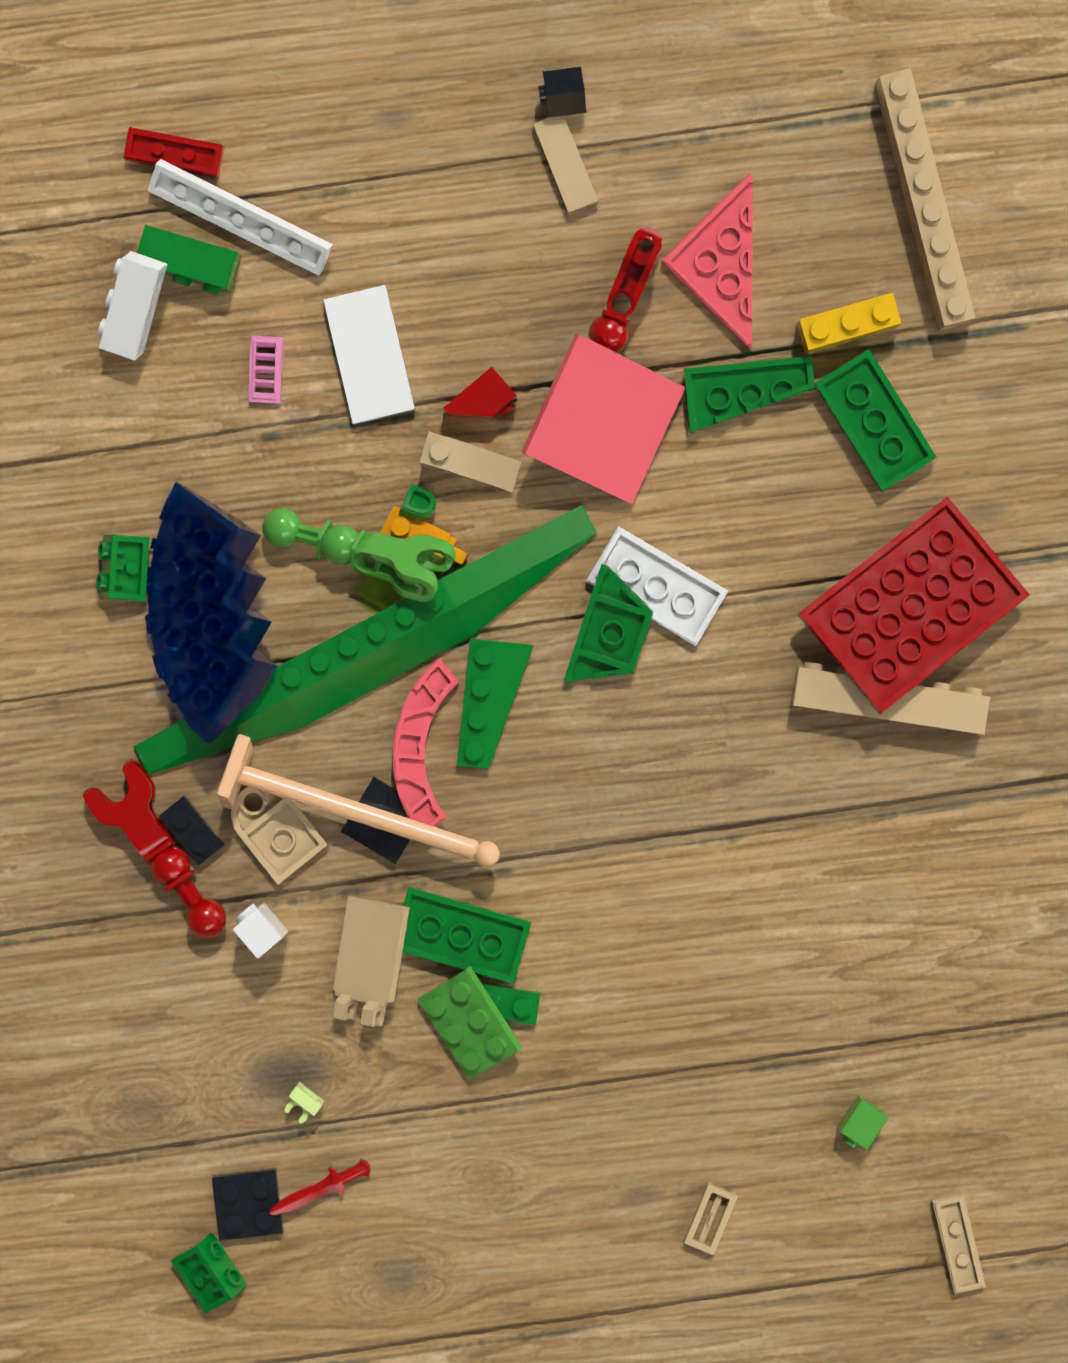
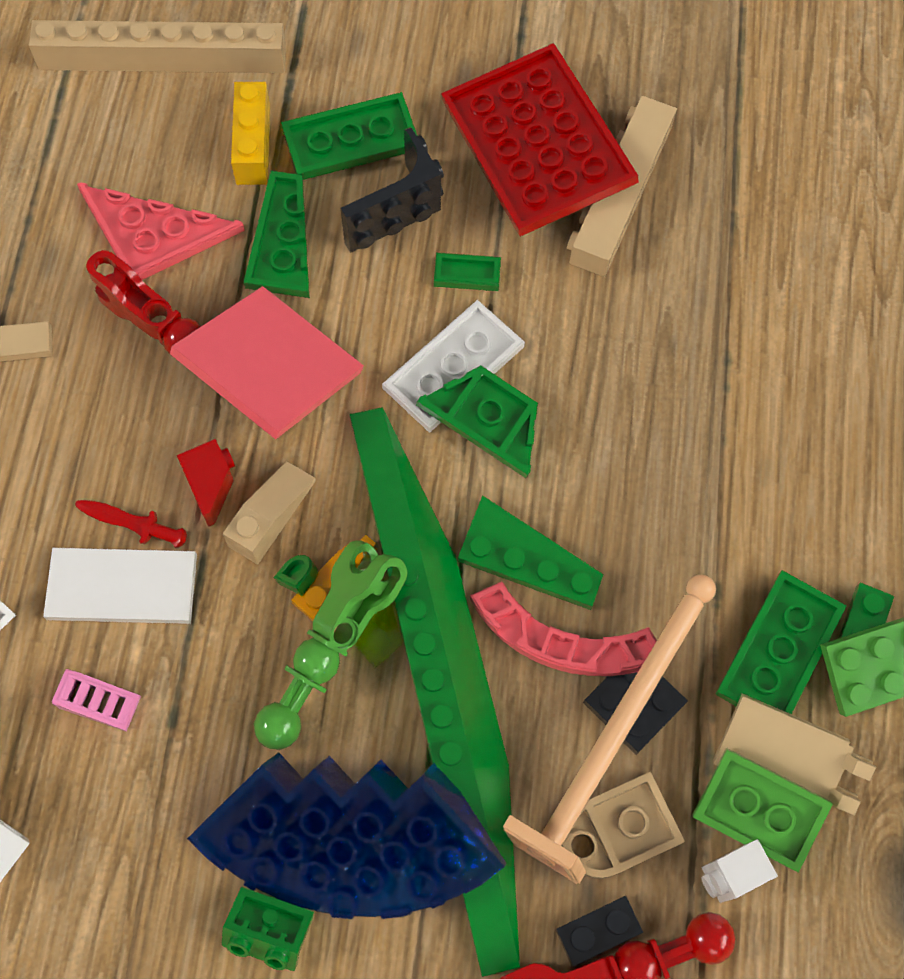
camera: 80 degrees left, 20 degrees down
none -> red sword [75,500,187,548]
none -> black bracket [340,127,444,253]
none -> green tile [434,252,501,291]
none -> bright green plate [693,748,833,873]

